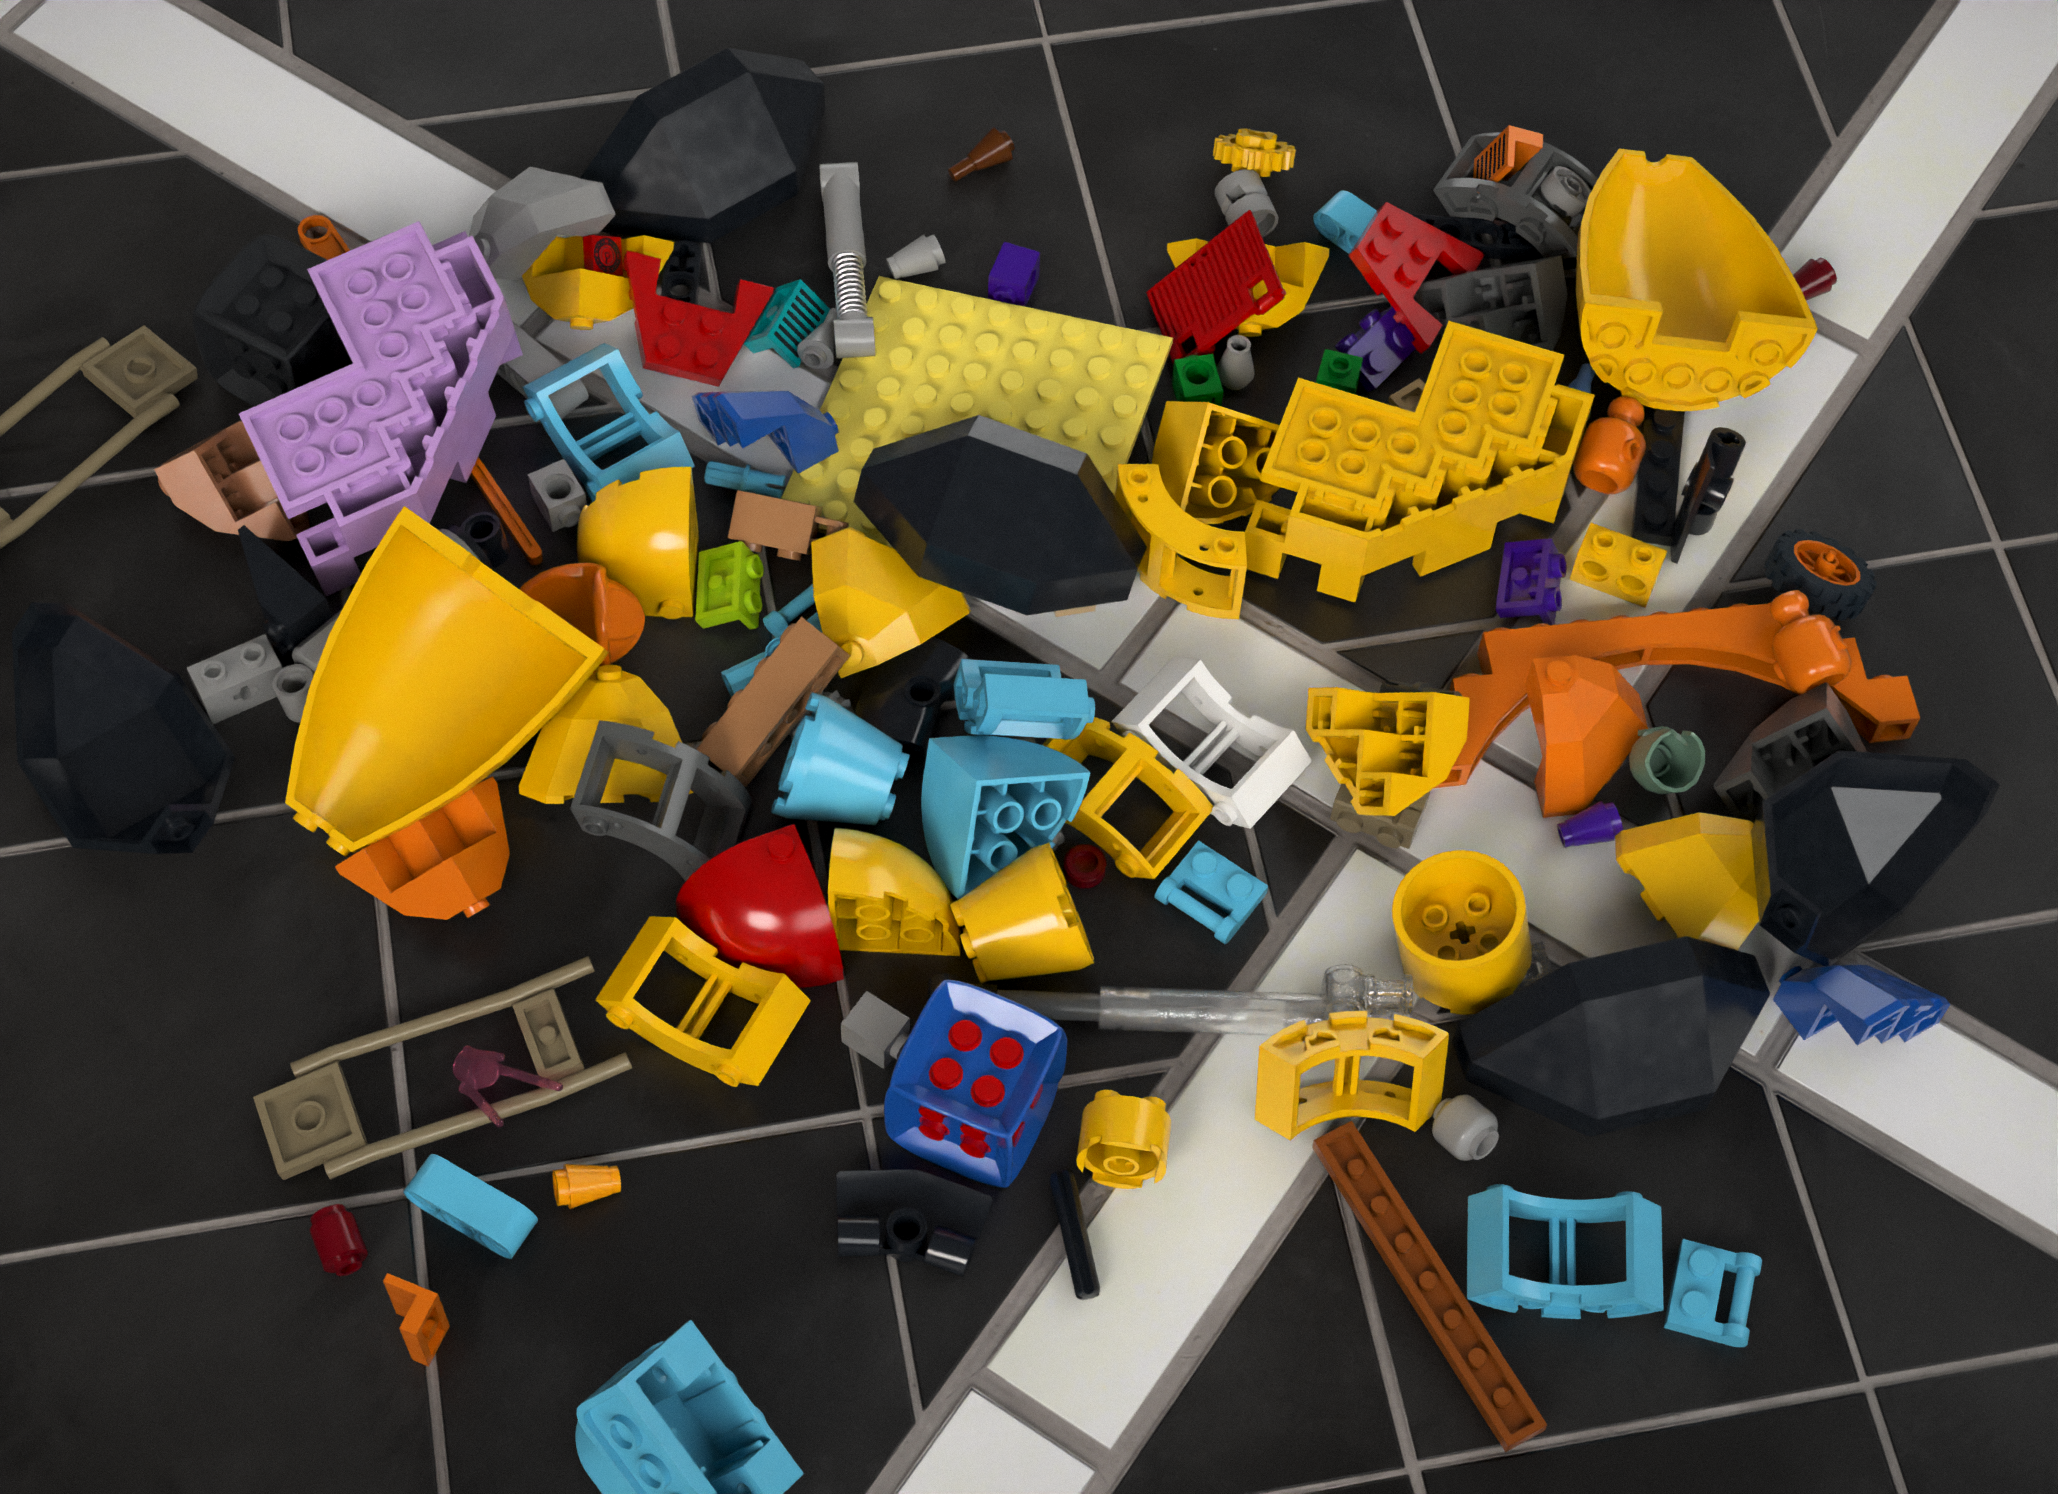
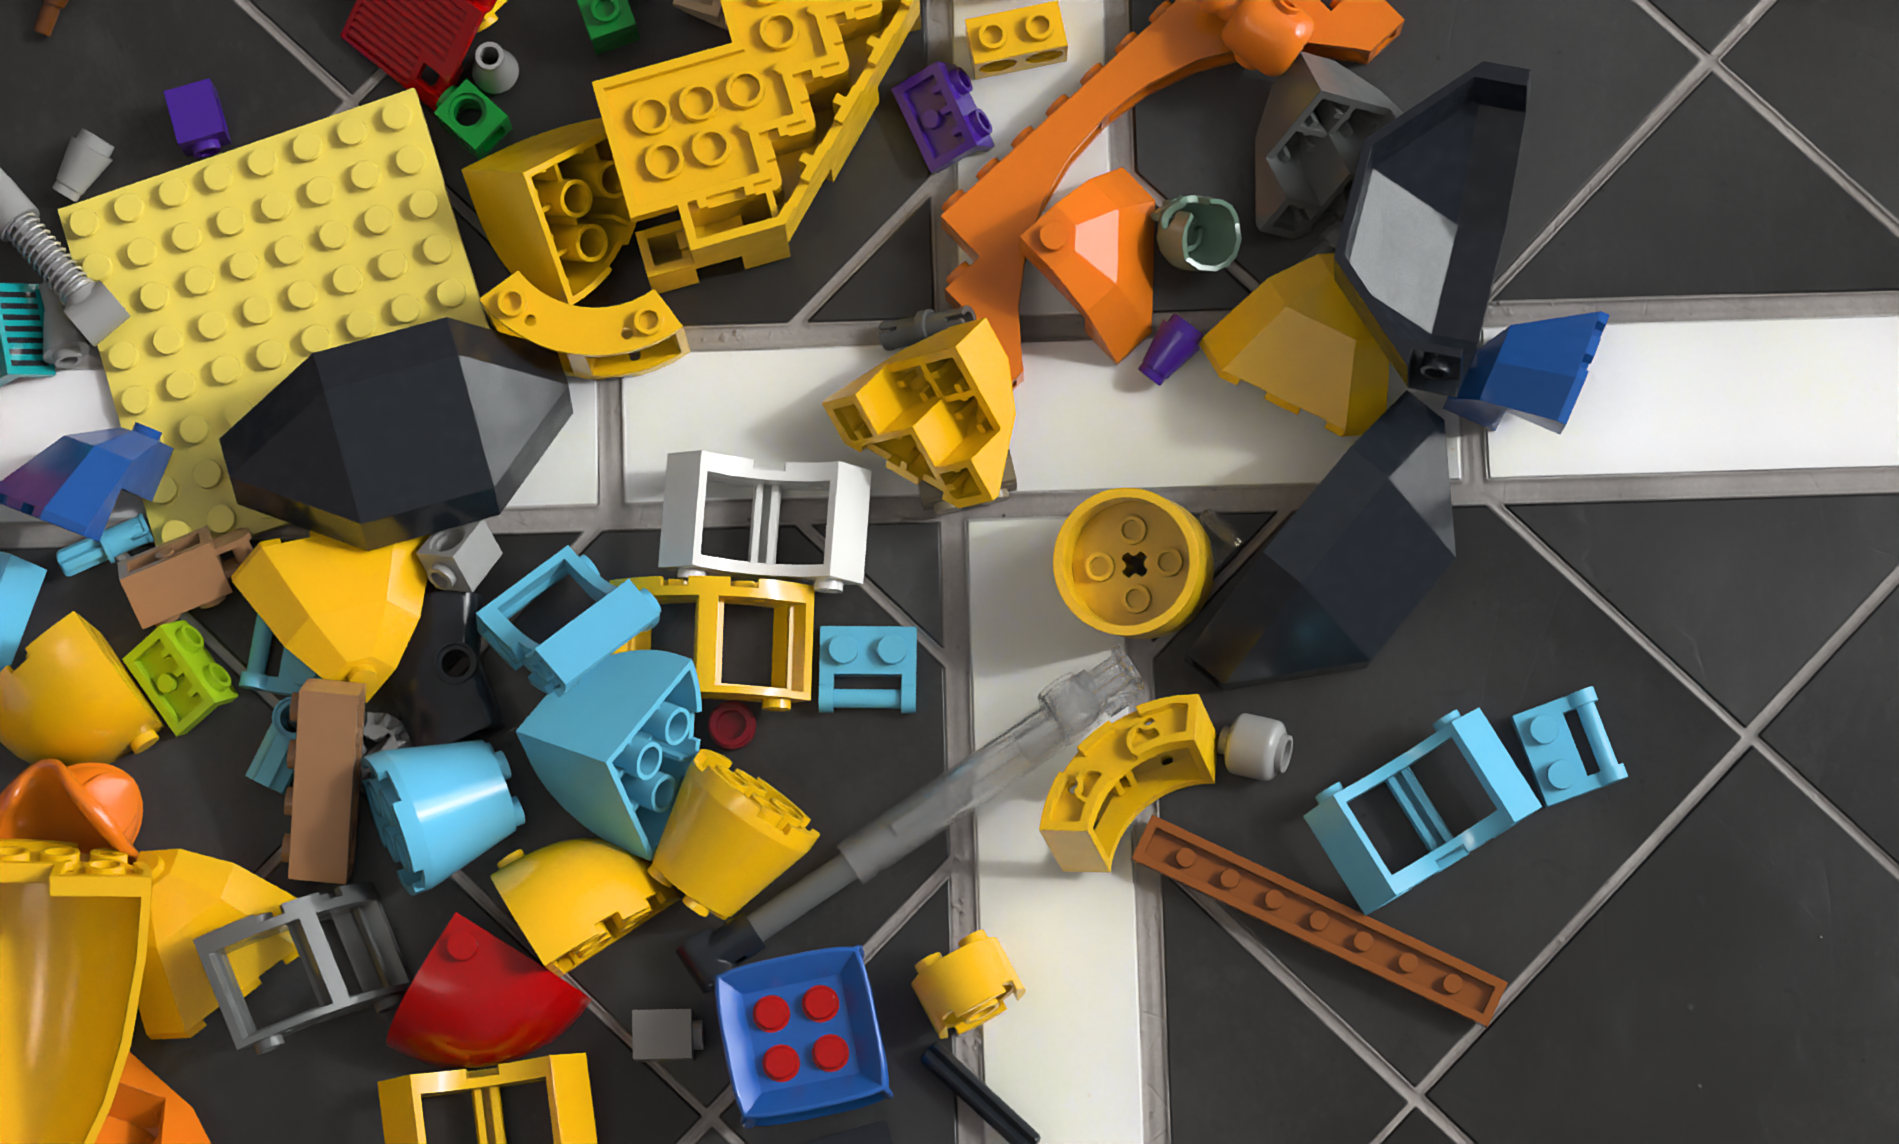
camera: 30 degrees left, 20 degrees up
none -> light grey brick [416,519,503,593]

